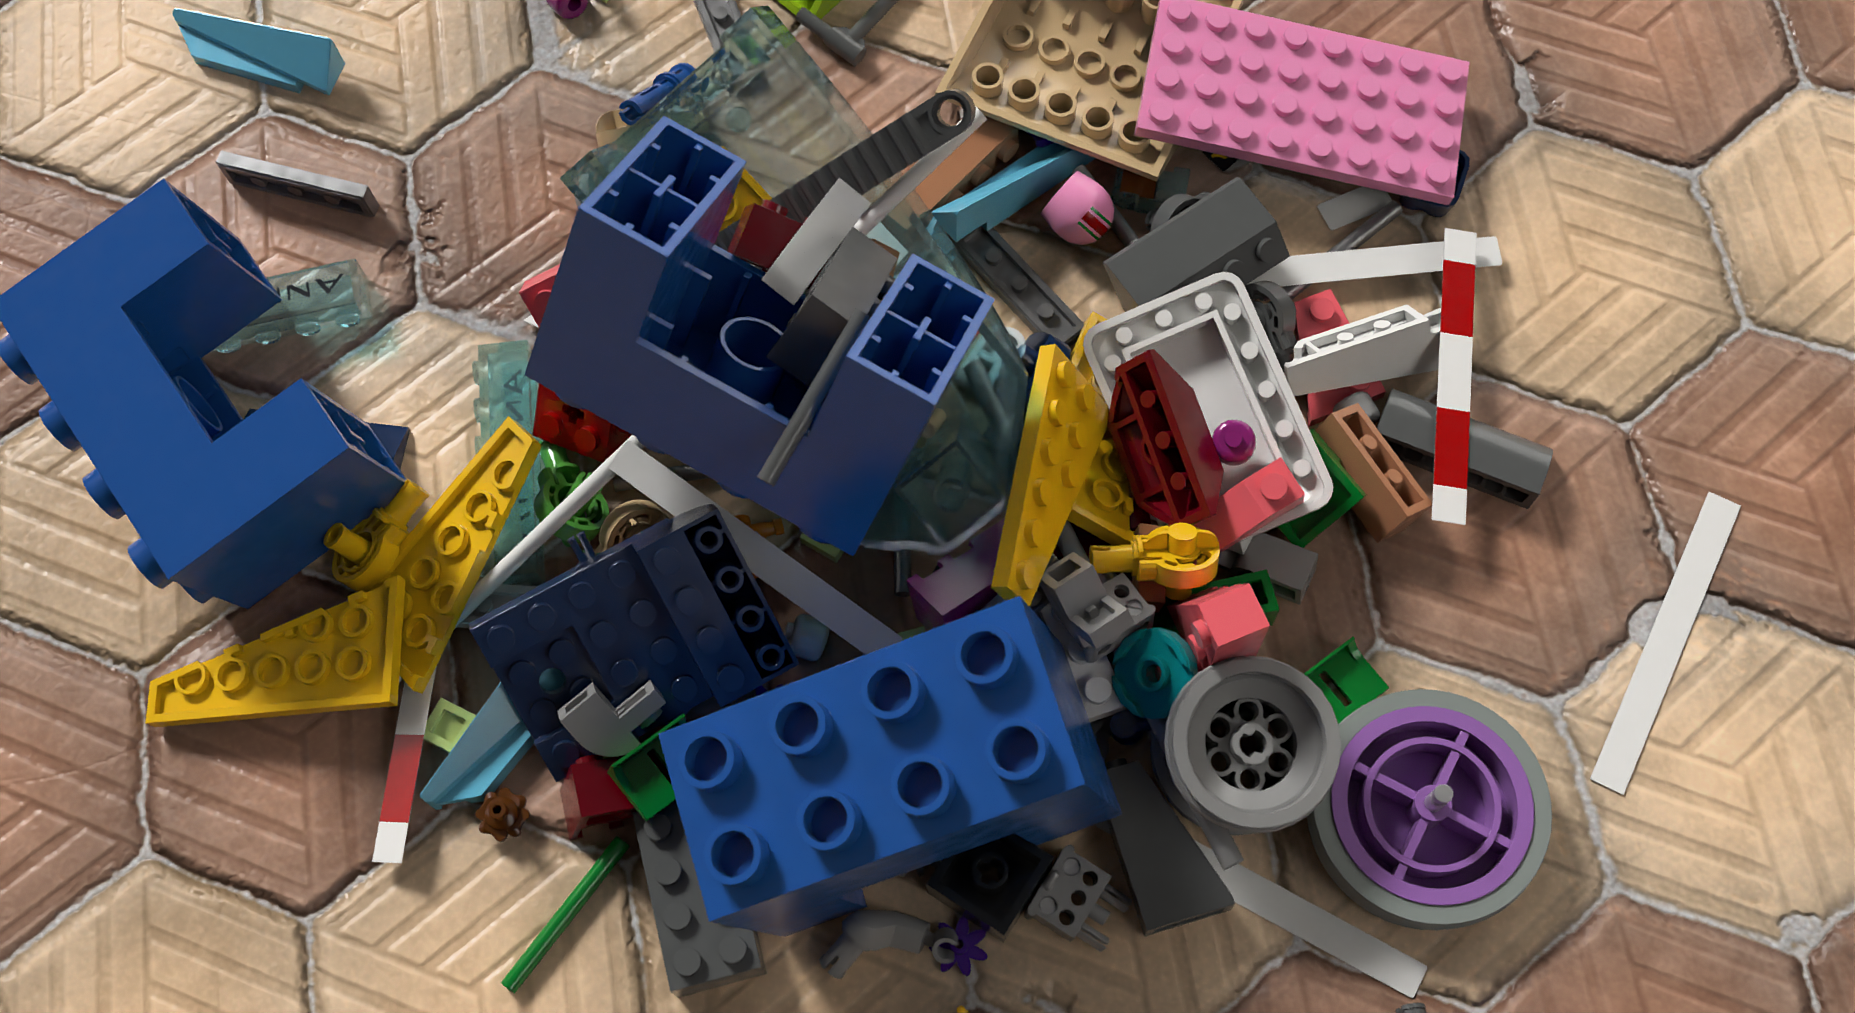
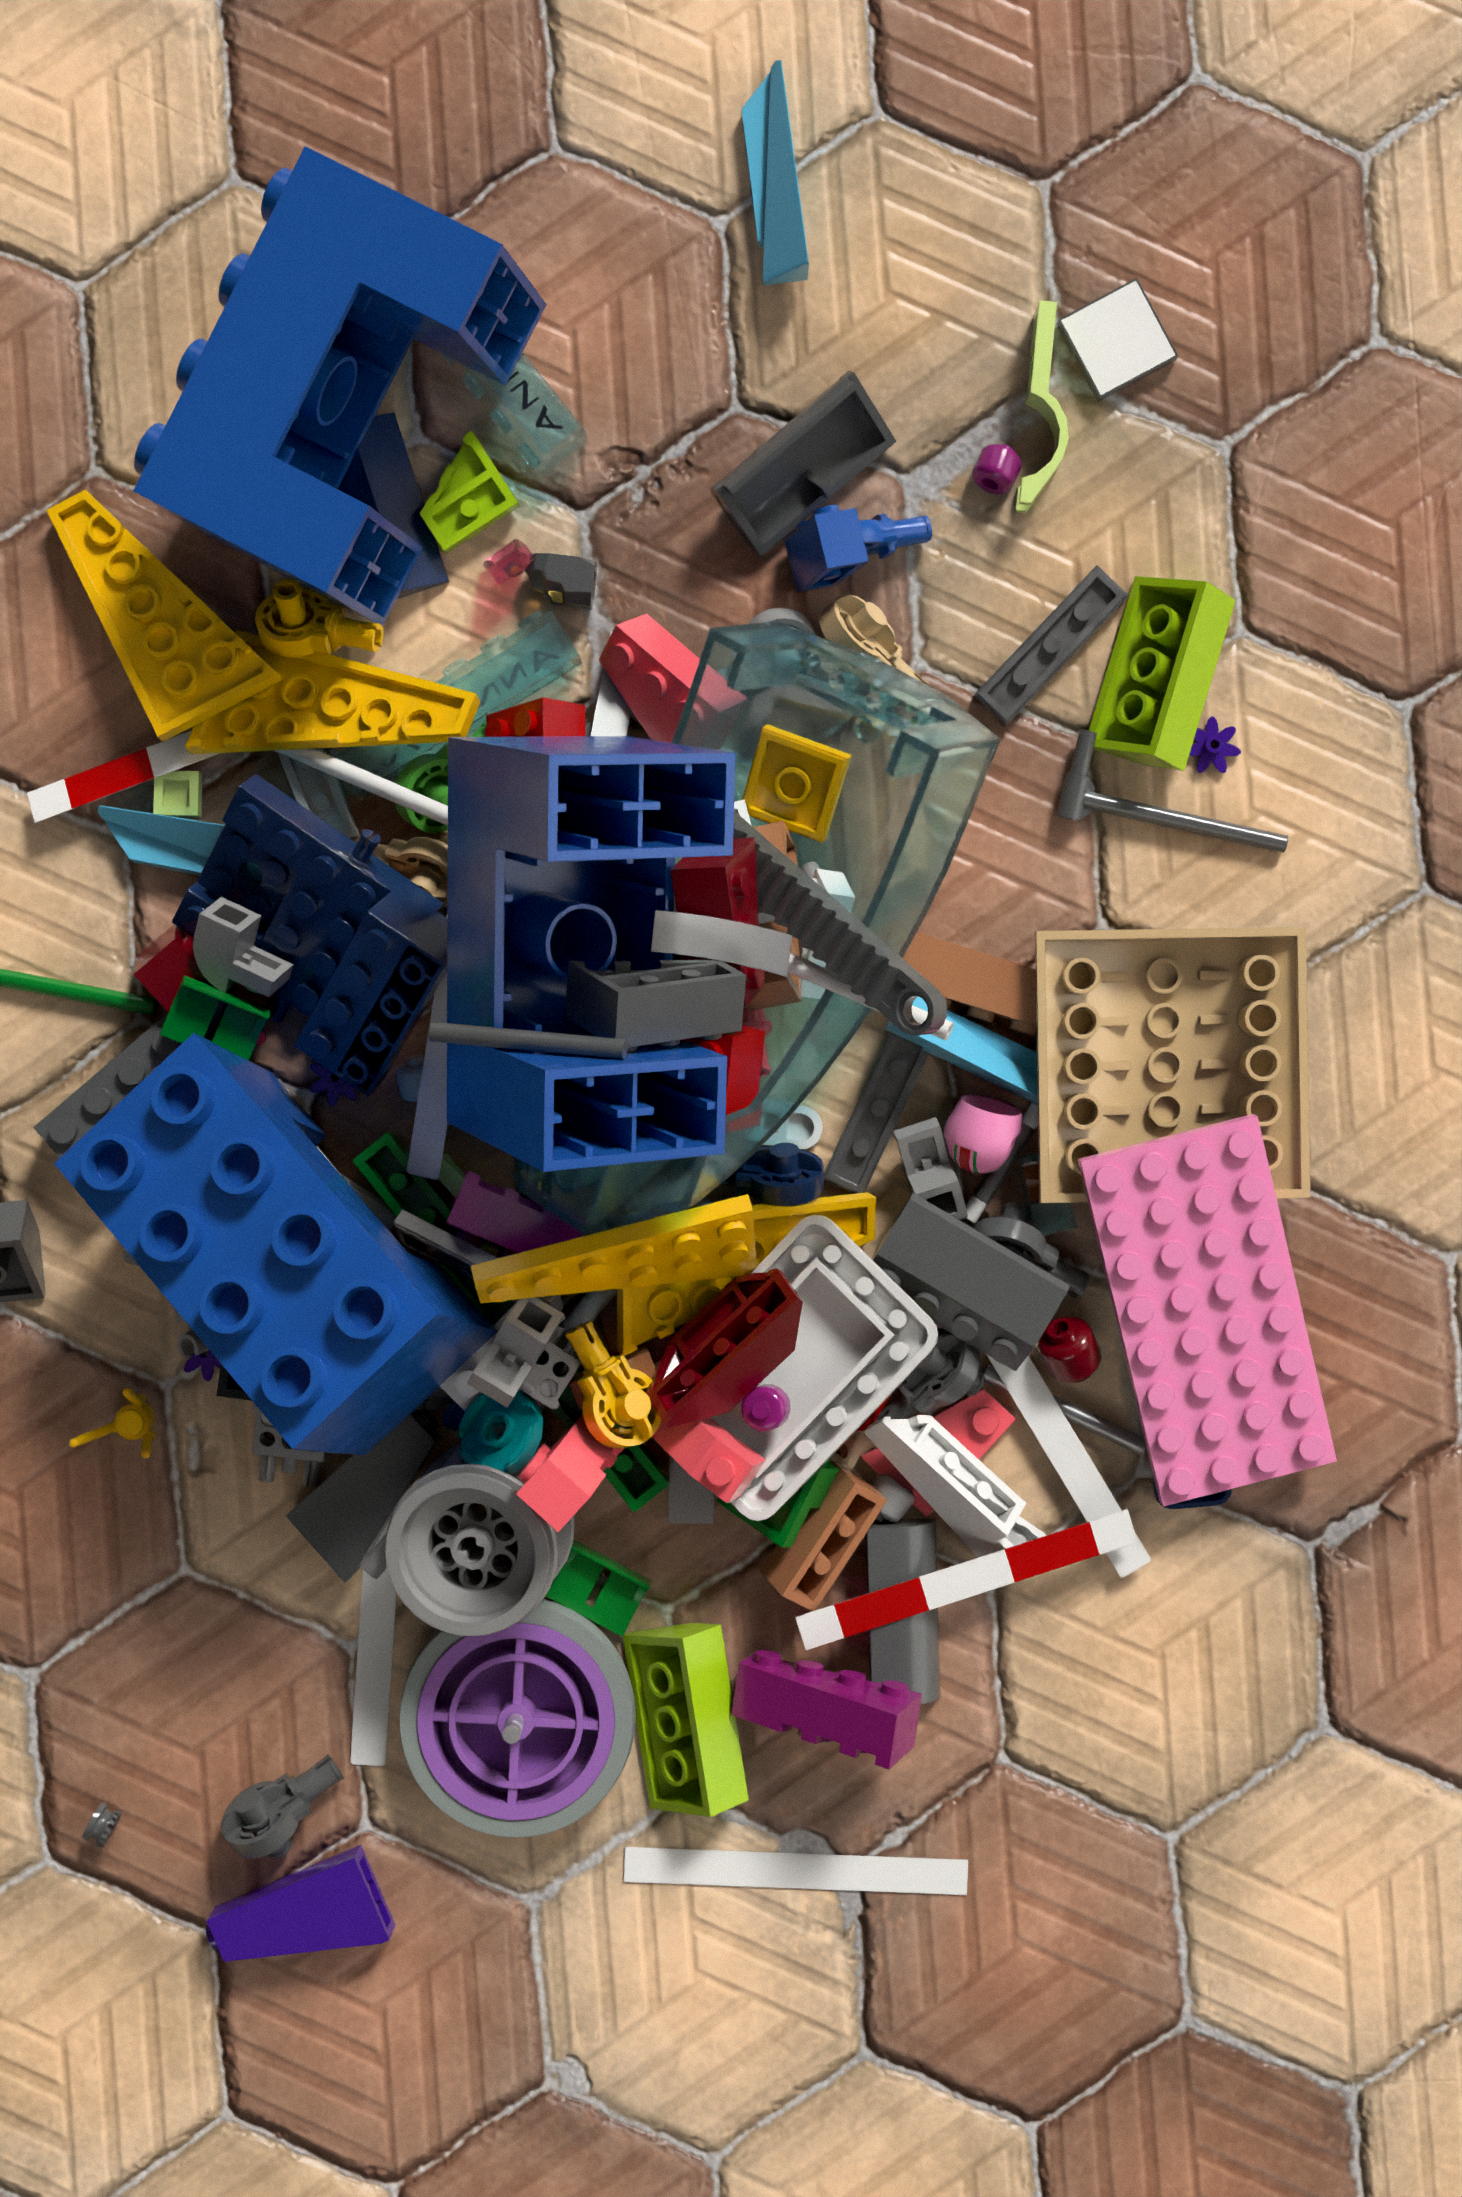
camera: 65 degrees right, 20 degrees up
flat silver tile [216,151,379,217] -> none
reddish brown plant [475,787,531,842] -> none
blue pin [619,63,701,126] -> none
white sticker [1317,186,1392,230] -> none
none -> lime wing [419,430,520,554]
none -> clear pink tile [483,539,535,585]
none -> dark grey rock [525,553,597,610]
none -> lime slope [623,1623,749,1817]
none -> dark grey container [710,371,896,557]
none -> magenta wedge [731,1650,922,1770]
none -> blue brick [784,505,932,593]
none -> light grey brick [894,1117,968,1220]
none -> dark red head [1037,1317,1102,1383]

